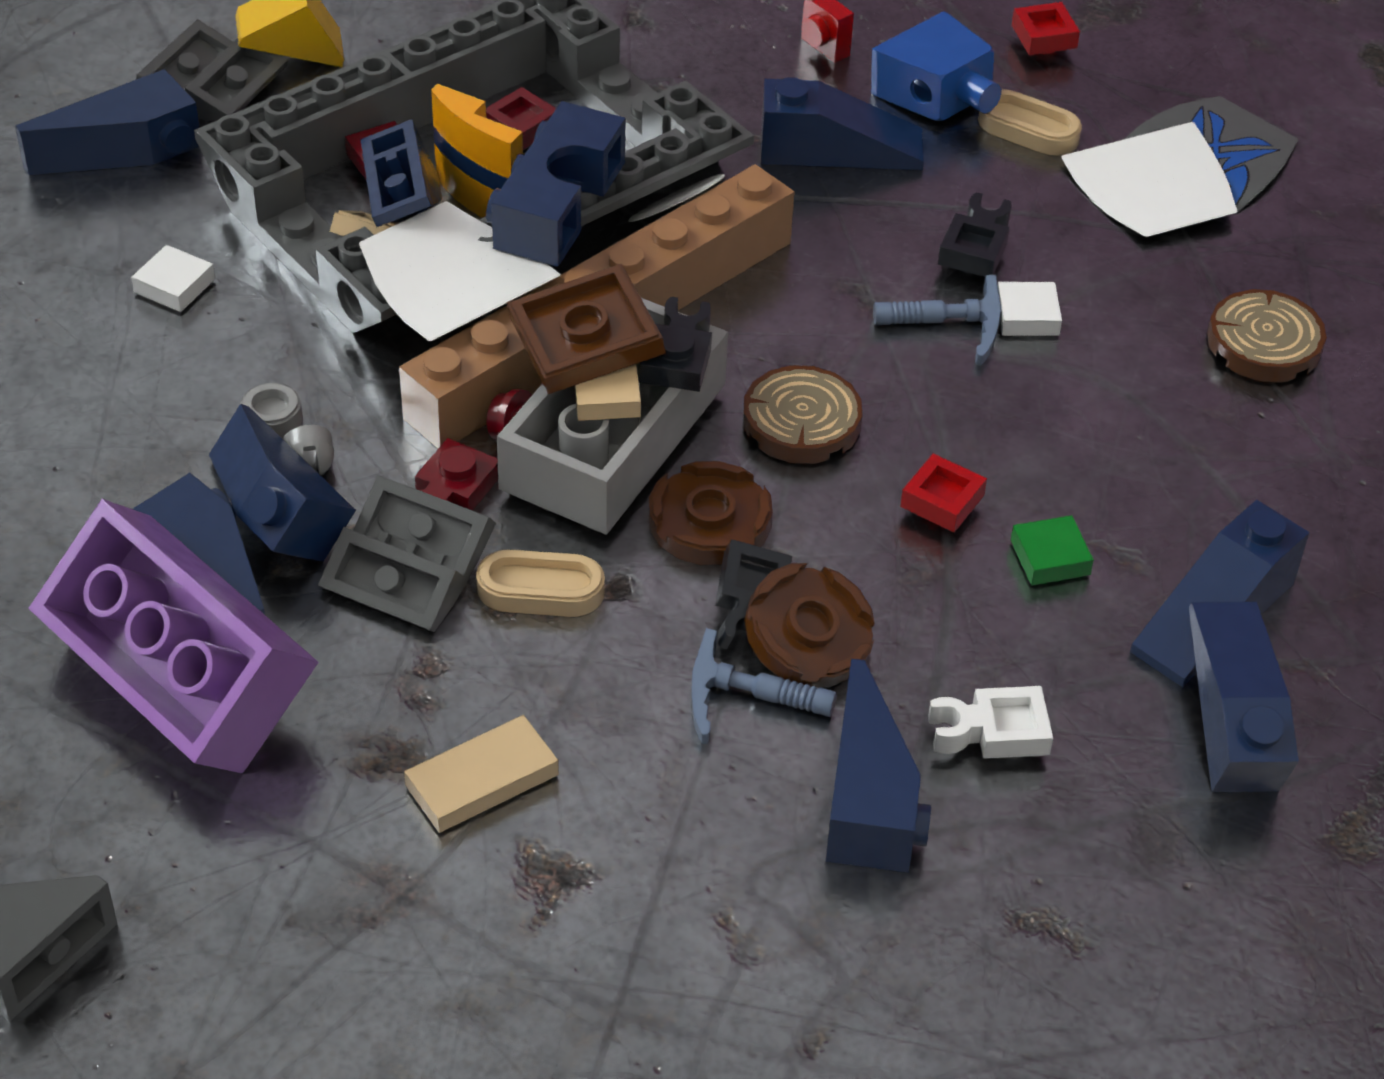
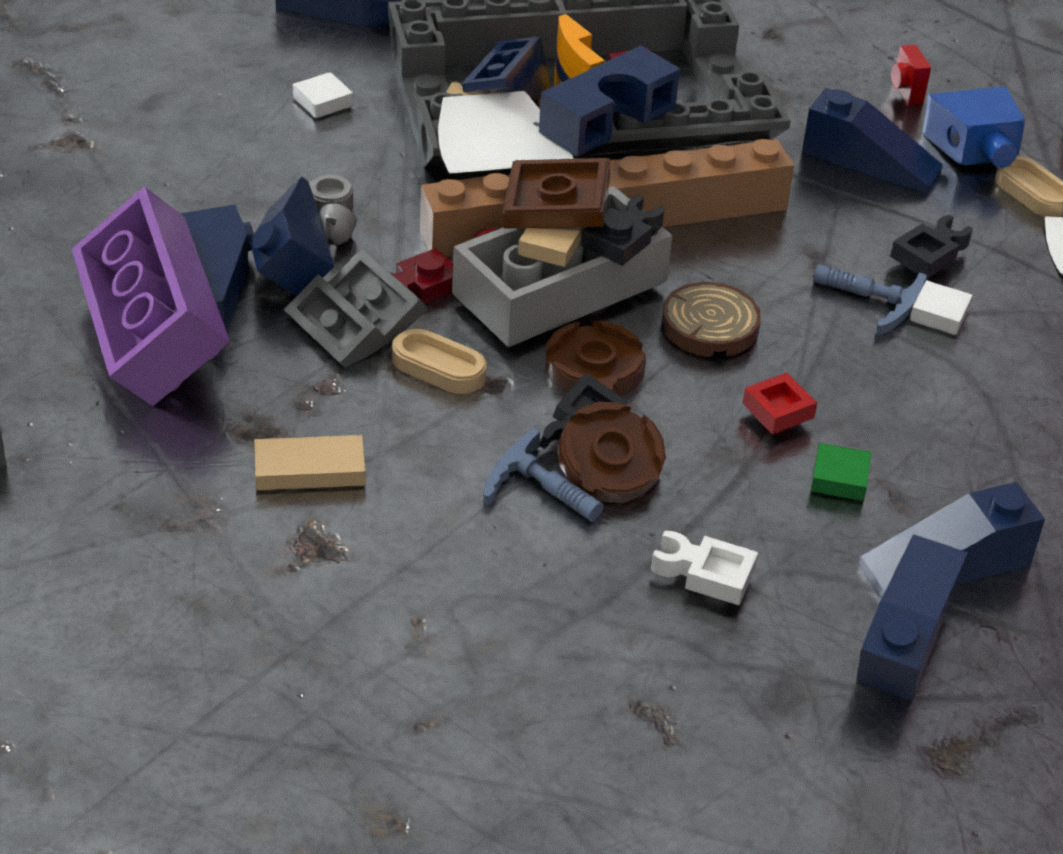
camera: 25 degrees right, 5 degrees down
dark blue slope [825,658,931,873] -> none

